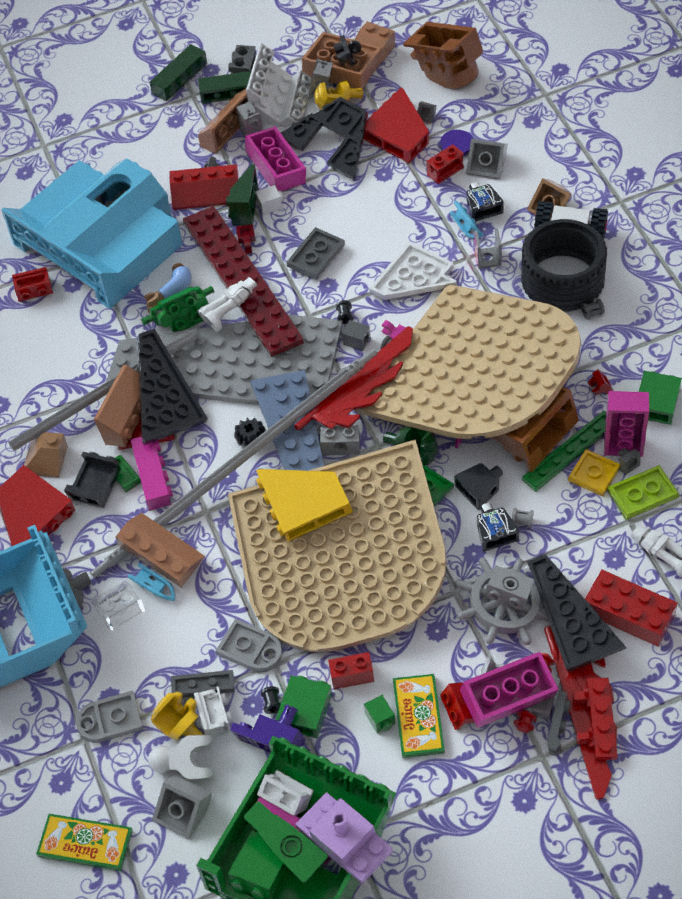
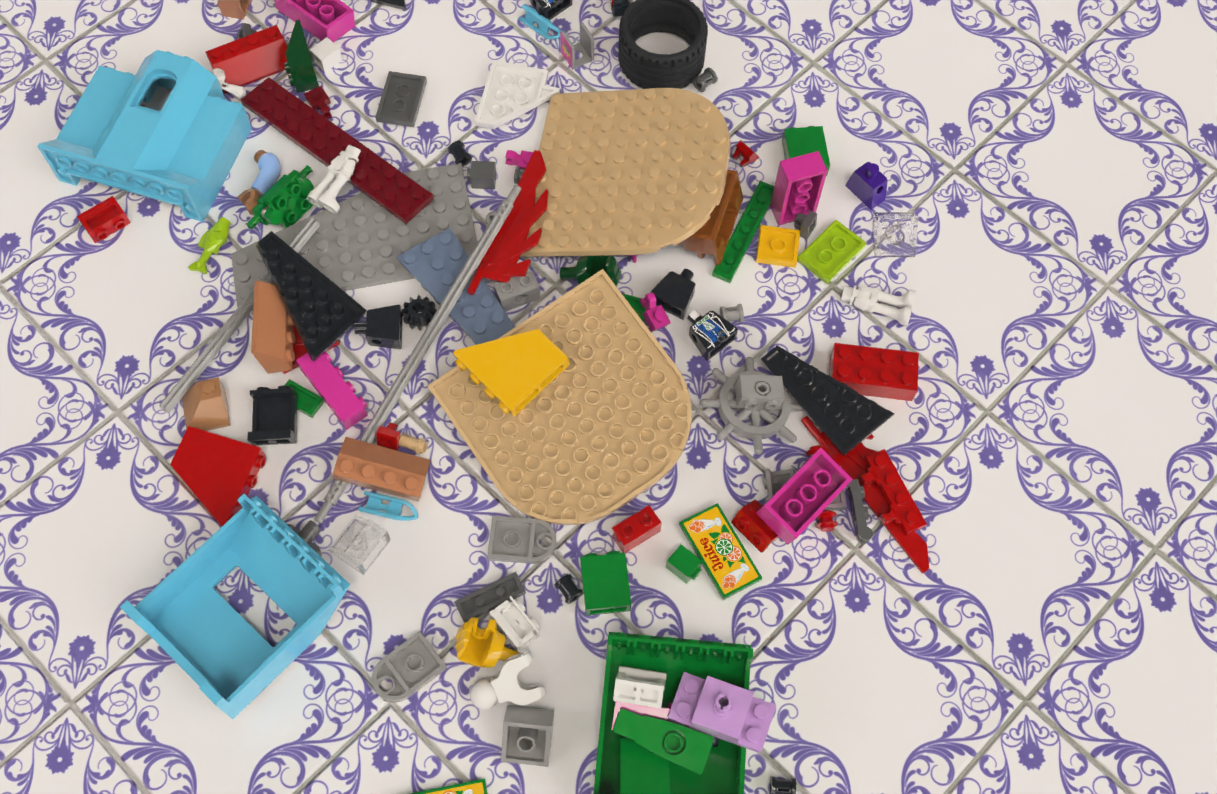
camera: 30 degrees left, 10 degrees up
dark purple brick [230,704,311,753] -> none
none -> lime animal [188,217,231,274]
none -> white piece [211,68,247,99]
none -> black torso [354,305,403,349]
none -> red tile [376,422,400,451]
none -> tan pin [399,433,428,455]
none -> dark pink plate [640,292,671,332]

